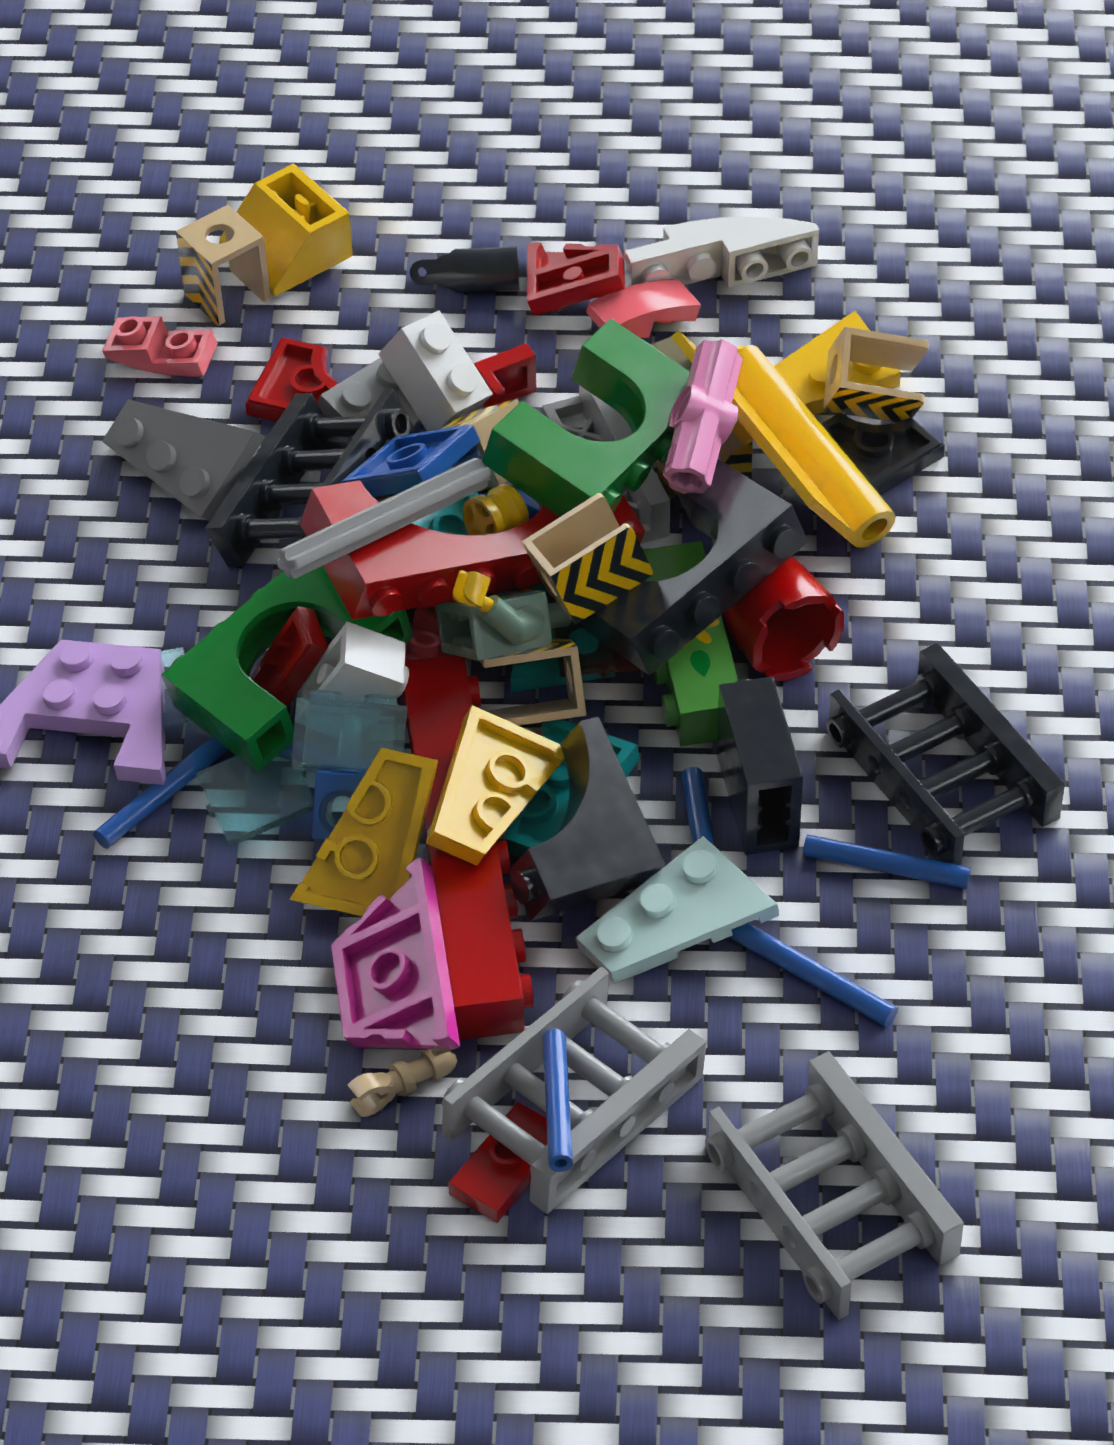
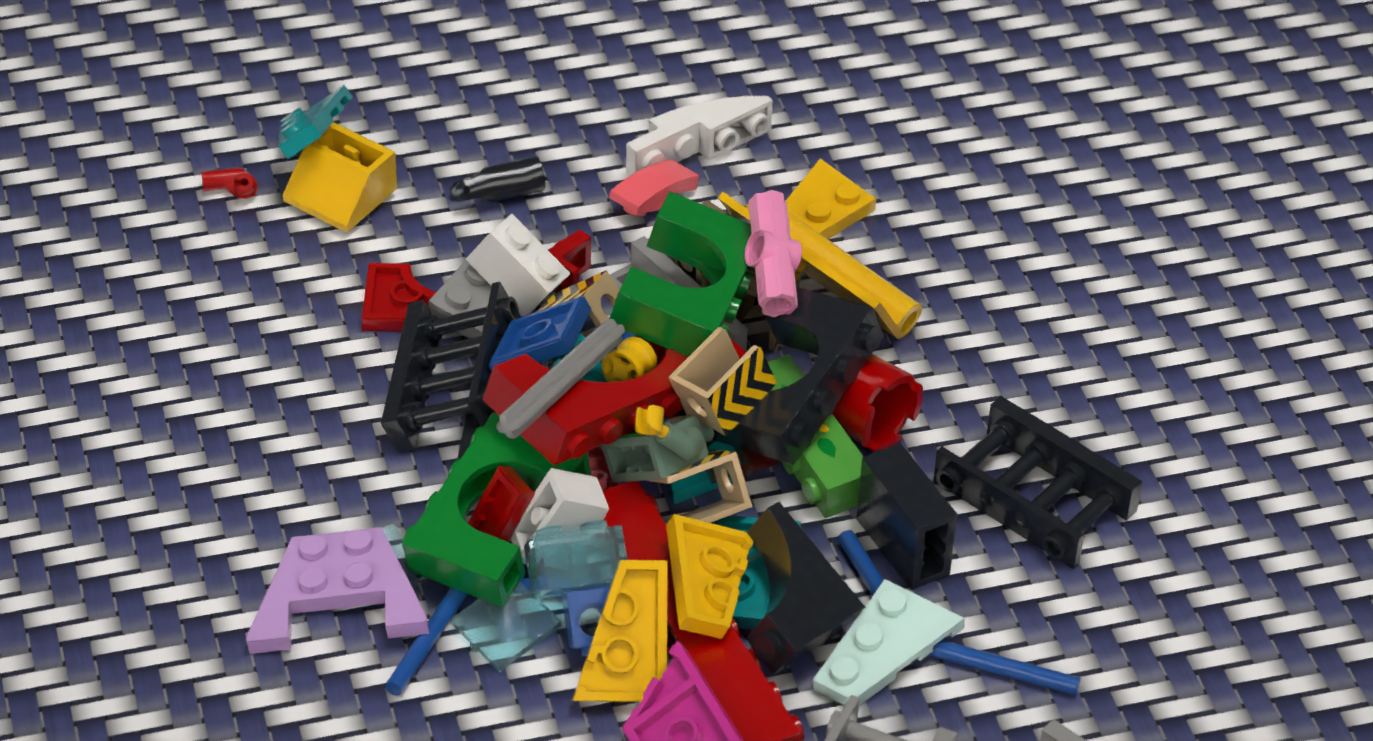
camera: 20 degrees left, 5 degrees down
coral slope [102,316,218,377] -> none
light grey wing [102,399,266,521] -> none
tan piece [176,205,271,326] -> none
red wing [527,242,625,316] -> none
blue piece [803,834,971,889] -> none
black tile [821,412,945,496] -> none
tan piece [823,327,929,423] -> none
none -> red arm [201,167,258,199]
none -> teal wing [278,85,353,159]

